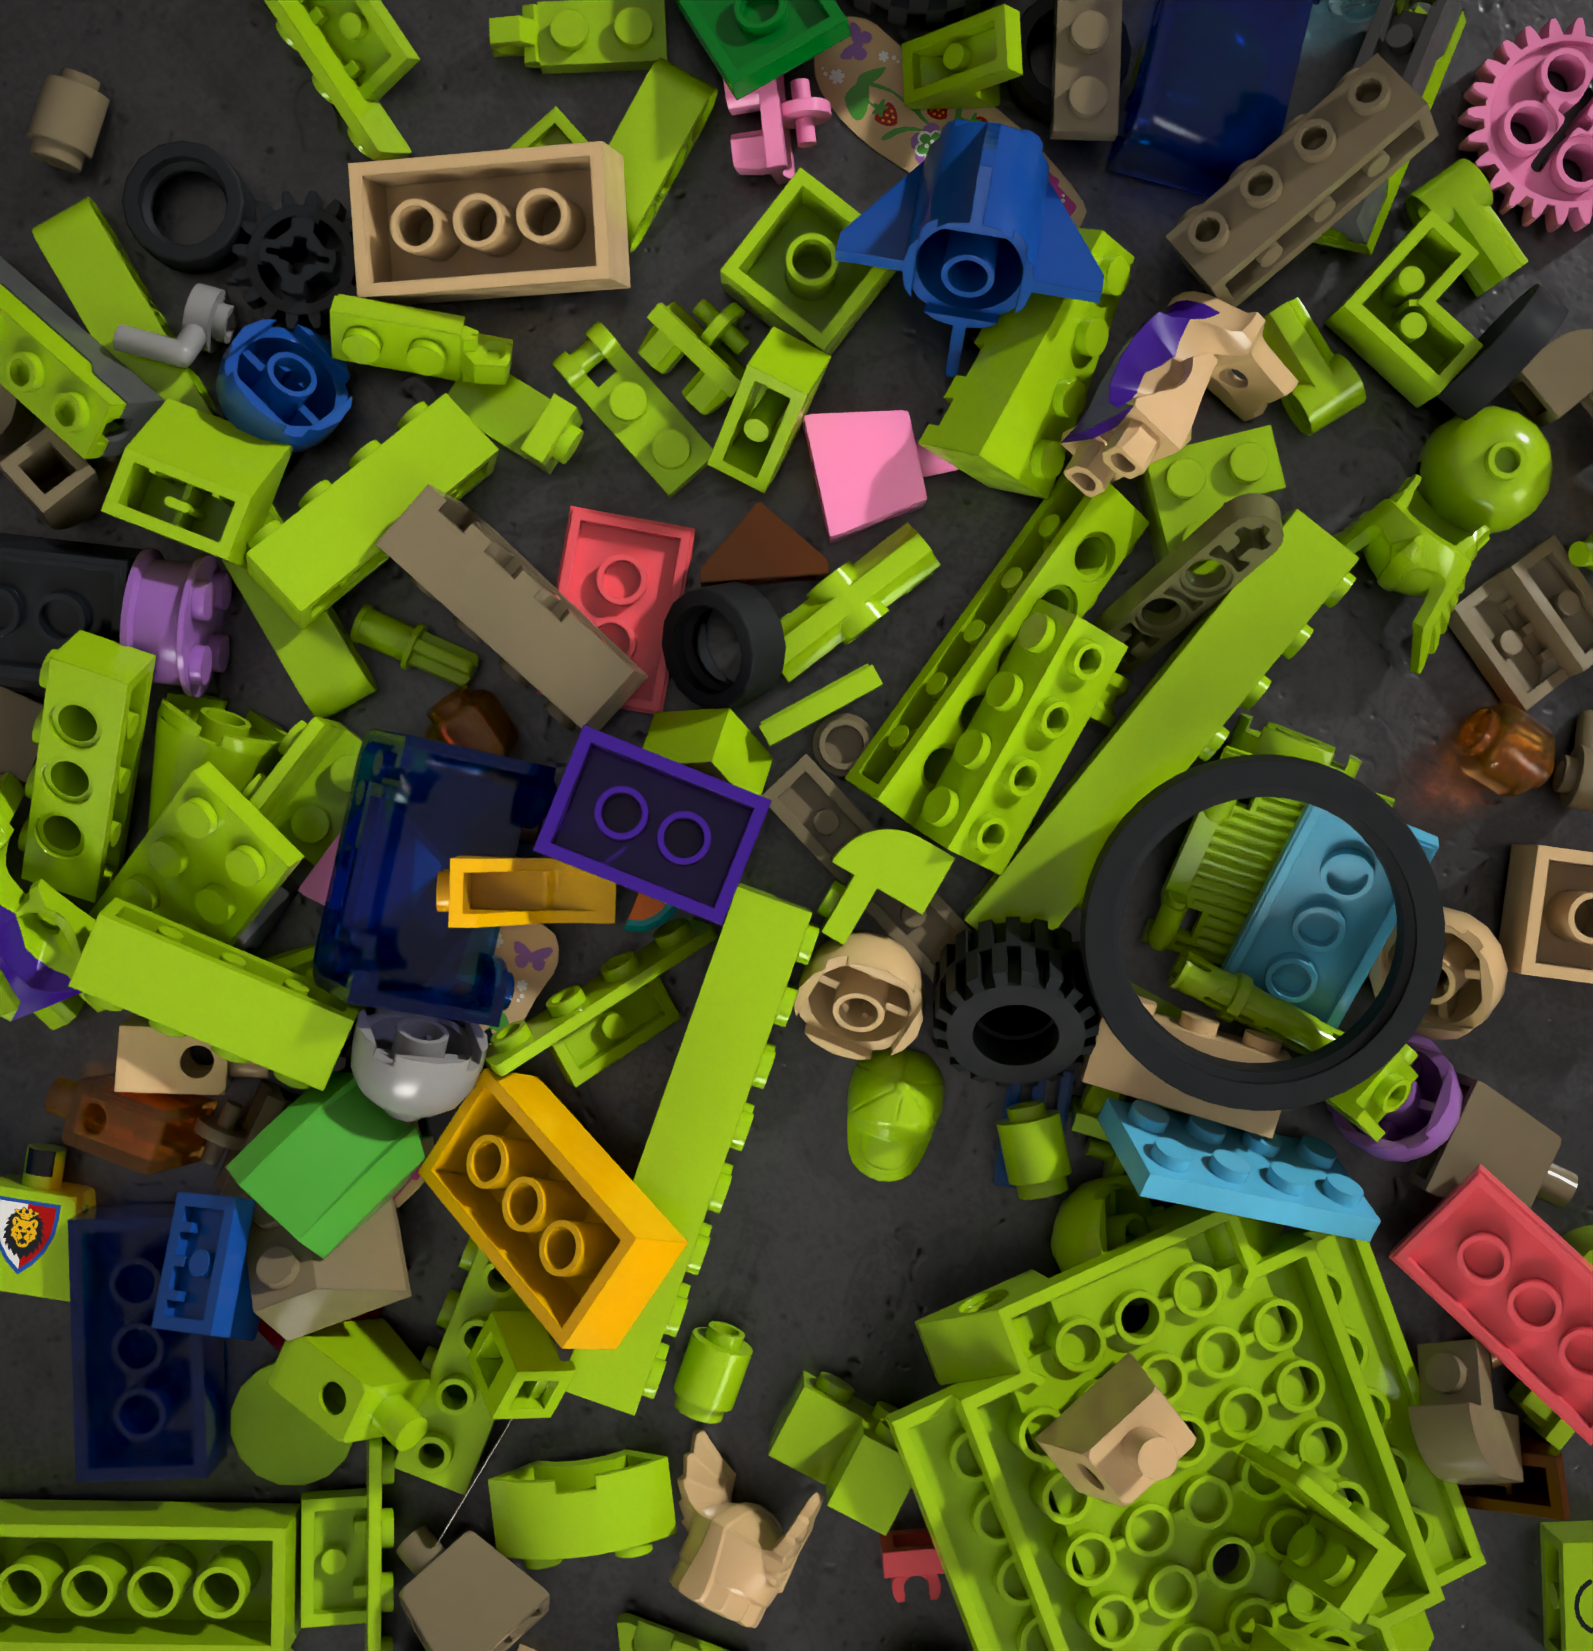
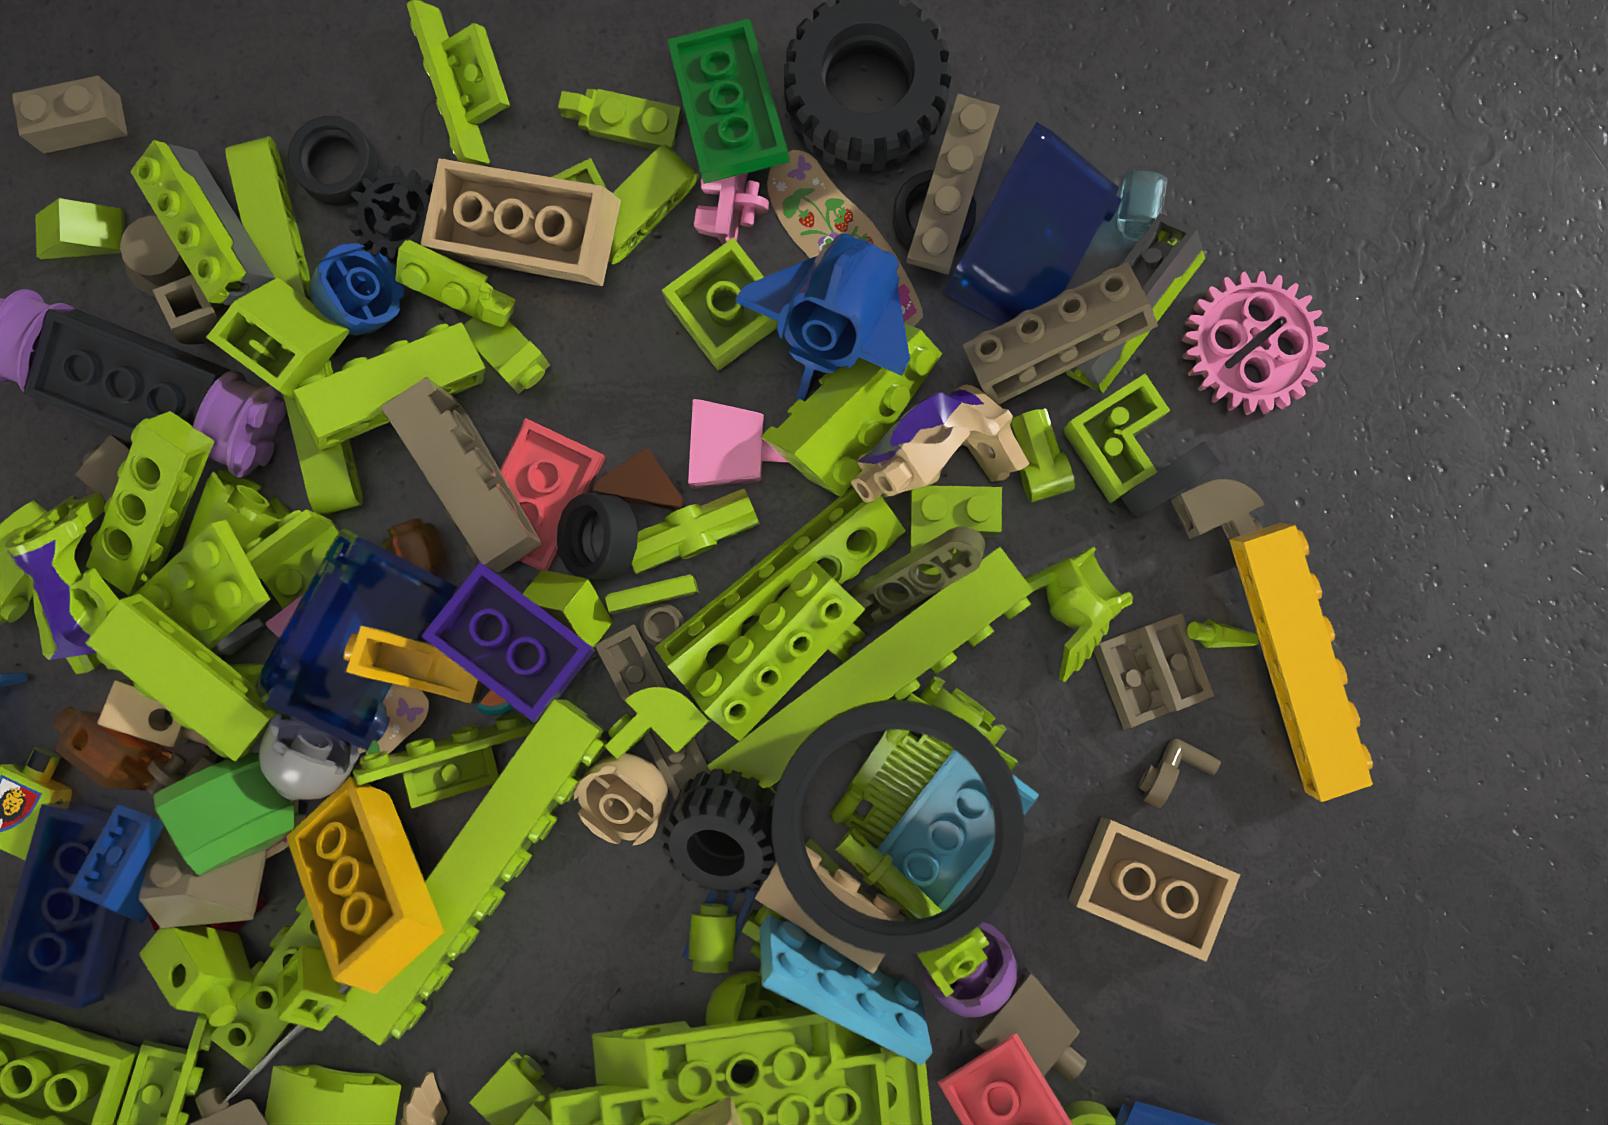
camera: 20 degrees right, 5 degrees down
dark tan brick [27,68,110,173] -> none
light grey plate [113,283,238,368] -> none
lime tile [231,1359,354,1485] -> none
lime axle [350,604,479,688] -> none
lime plate [551,321,713,499] -> none
lime hips [638,298,751,415] -> none
lime brick [673,1321,753,1424] -> none
lime brick [707,326,832,494] -> none
lime piece [847,1047,945,1182] -> none
lime slope [902,4,1023,109] -> none
tan cylinder [1369,907,1508,1041] -> none
lime piece [1405,158,1529,298] -> none
lime cylinder [1418,406,1554,534] -> none
clear orange head [1456,703,1556,797] -> none

